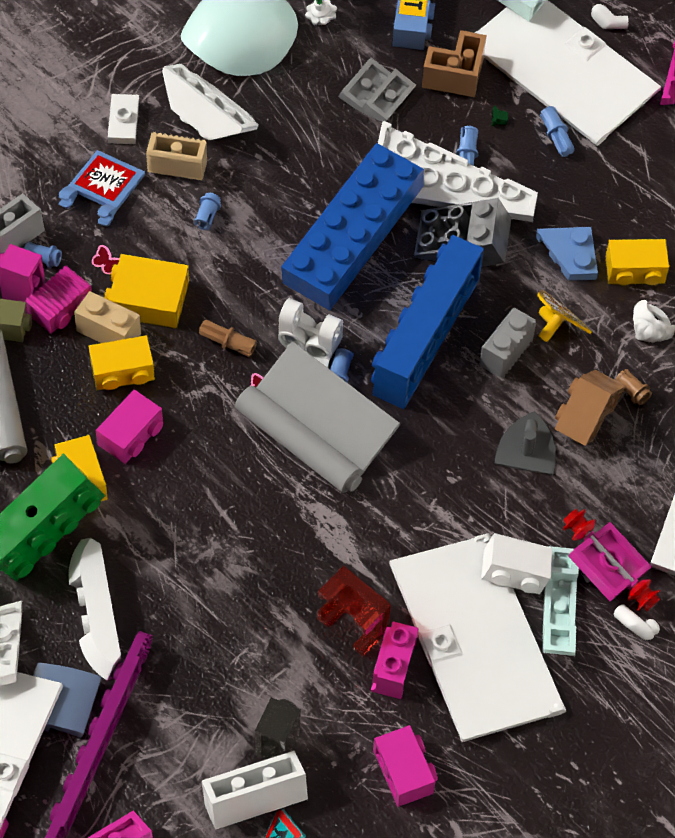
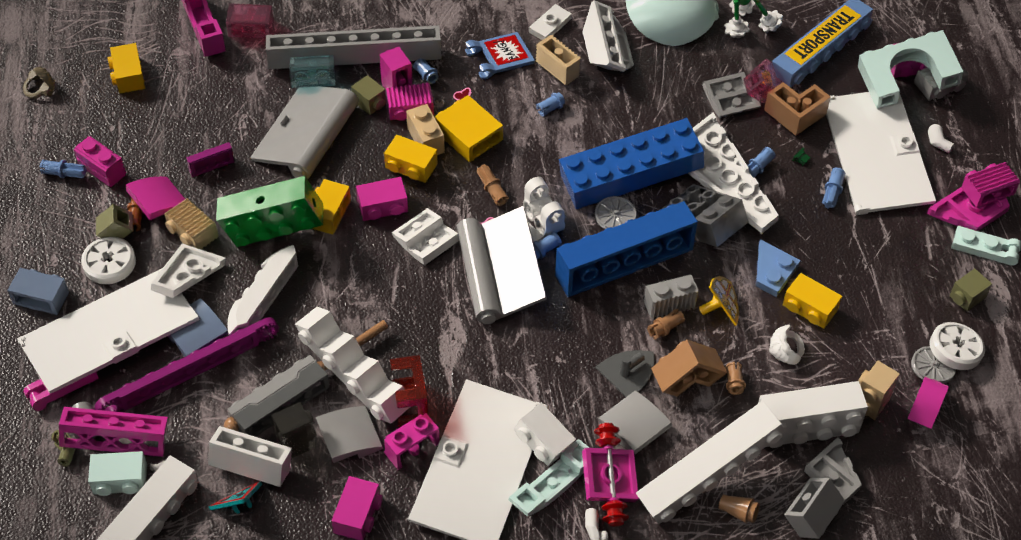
camera: 40 degrees right, 5 degrees down
none -> piece [224,320,388,437]
none -> white brick [295,307,413,423]
none -> light grey slope [316,406,383,463]
none -> white slope [392,208,460,265]
none -> light grey wheel [595,196,637,229]
none -> light grey slope [598,391,672,454]
none -> medium nougat pin [647,309,685,339]
none -> clear pink brick [743,59,783,102]

